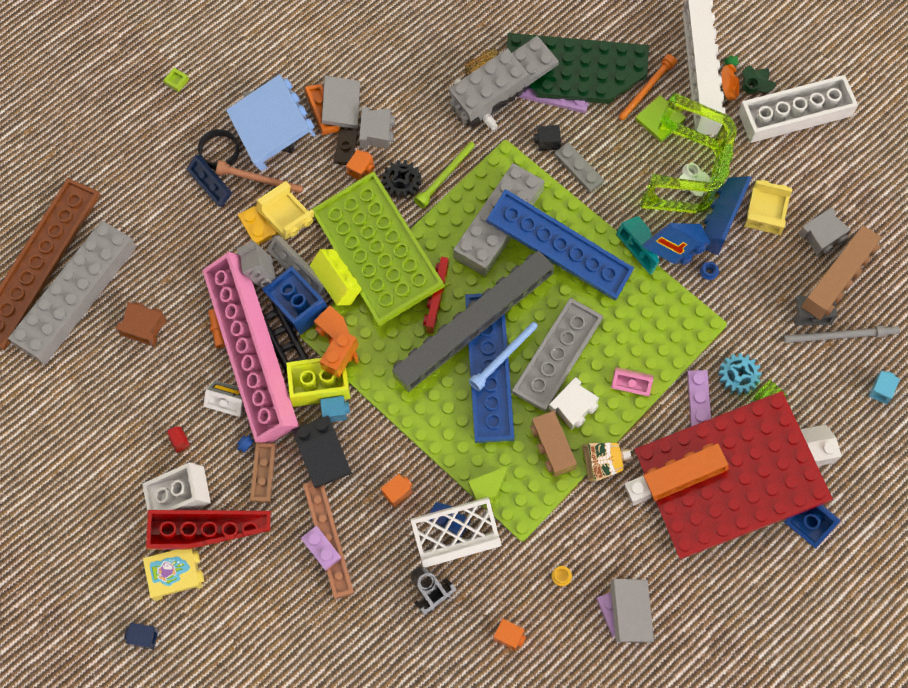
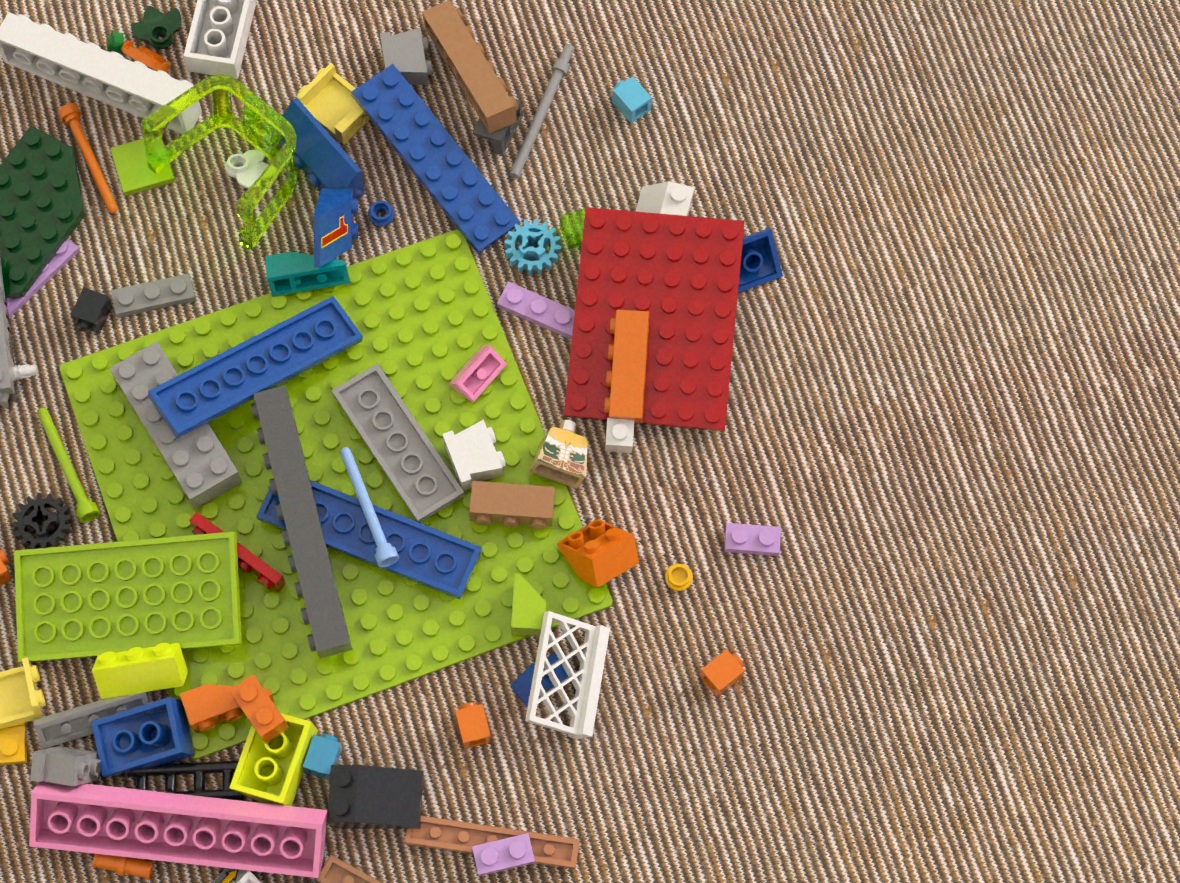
camera: 70 degrees left, 0 degrees up
black pin [411,567,457,615] -> none
light grey tile [610,579,654,643] -> none
none -> blue plate [351,64,520,254]
none -> orange slope [557,519,639,588]

